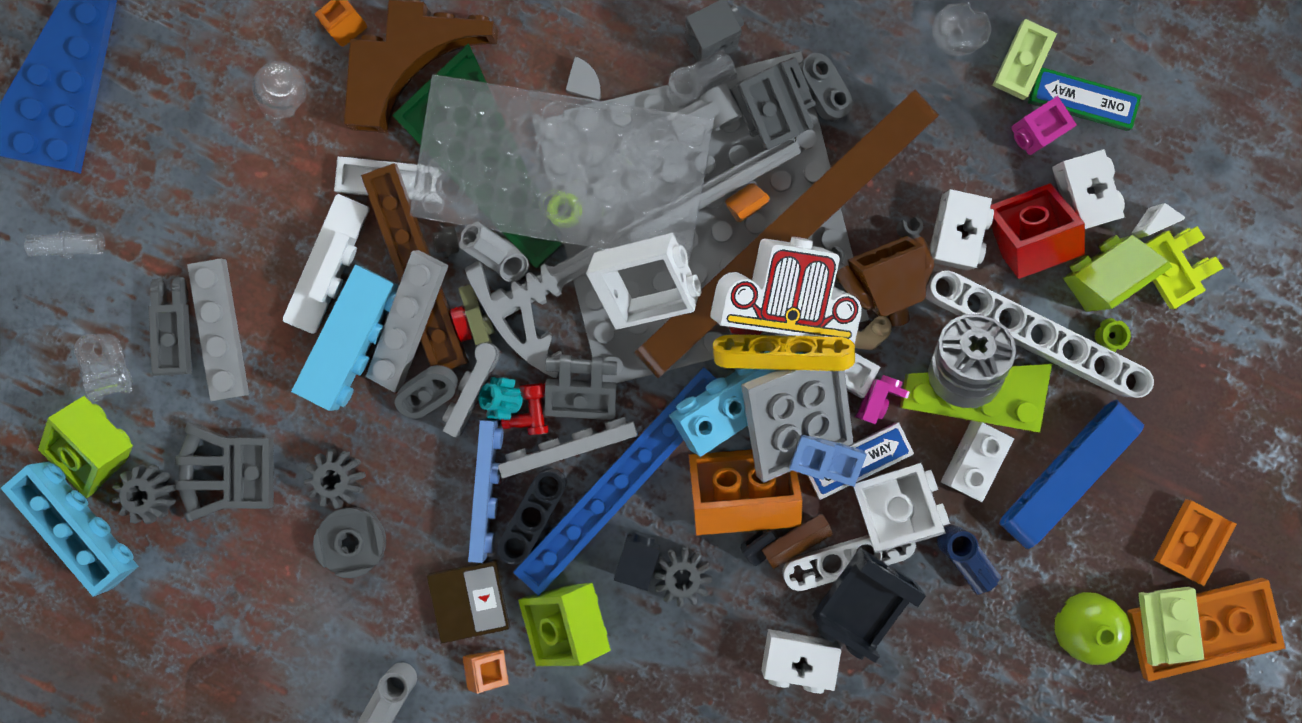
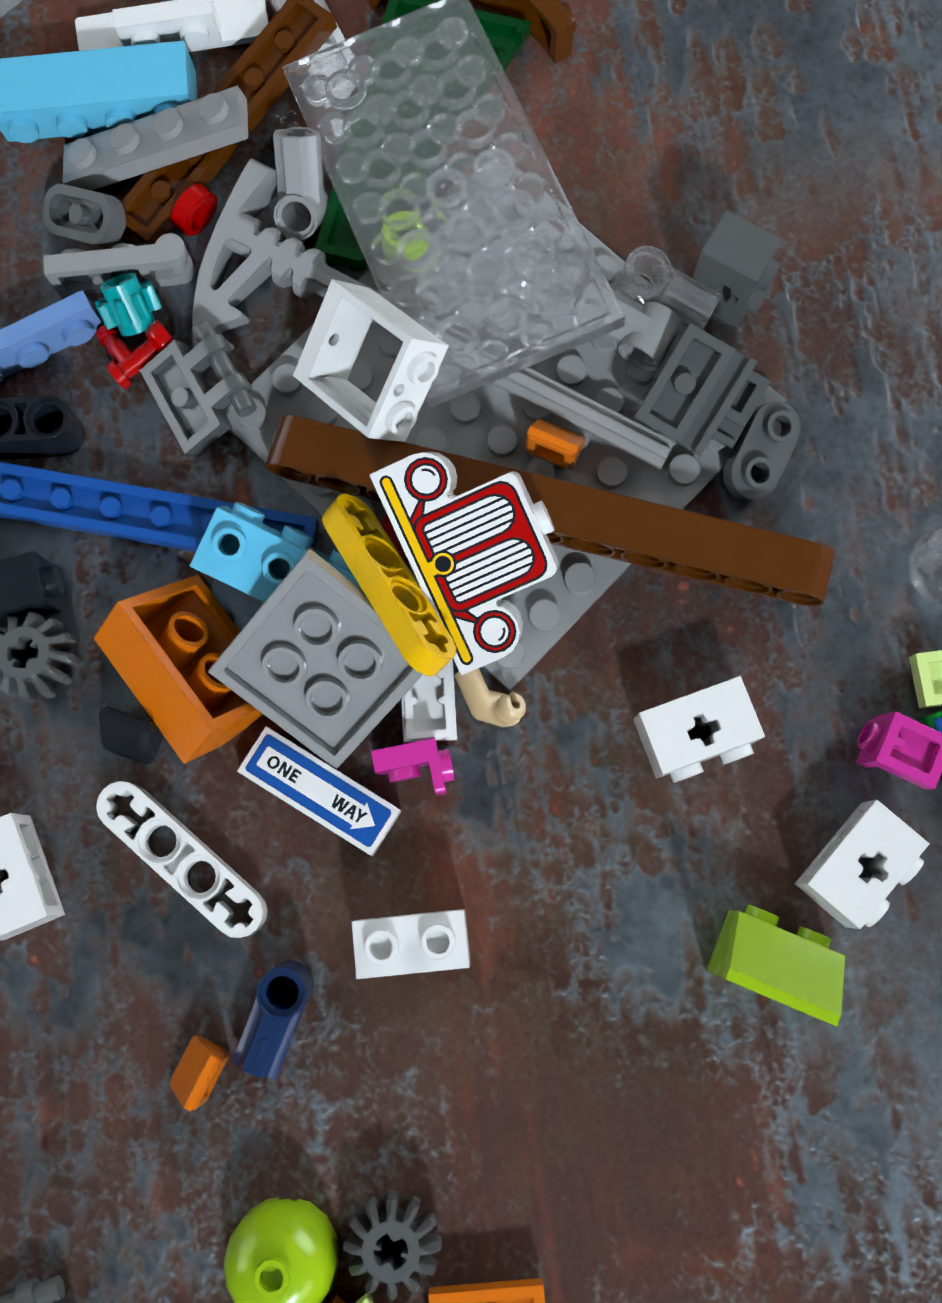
camera: 60 degrees right, 10 degrees down
olive plate [459,284,495,346] -> none
light grey plate [498,417,638,478] -> none
light grey tile [566,57,601,102] -> none
reddish brown tile [762,514,833,569] -> none
medium blue slope [789,435,867,487] -> none
black panel [812,547,926,663] -> none
reddish brown torso [832,217,935,326] -> none
white plate [854,463,950,553] -> none
lime wing [900,364,1052,432] -> none
white beam [926,271,1154,398] -> none
flat silver wheel [928,314,1016,408] -> none
red slope [990,183,1085,279] -> none
blue beam [999,400,1144,549] -> none
lime plate [1095,318,1131,352] -> none
white slope [1131,203,1185,238] -> none
neon yellow plate [1145,226,1224,309] -> none
none -> orange slope [170,1035,230,1112]
none -> dark grey gear [344,1190,442,1301]

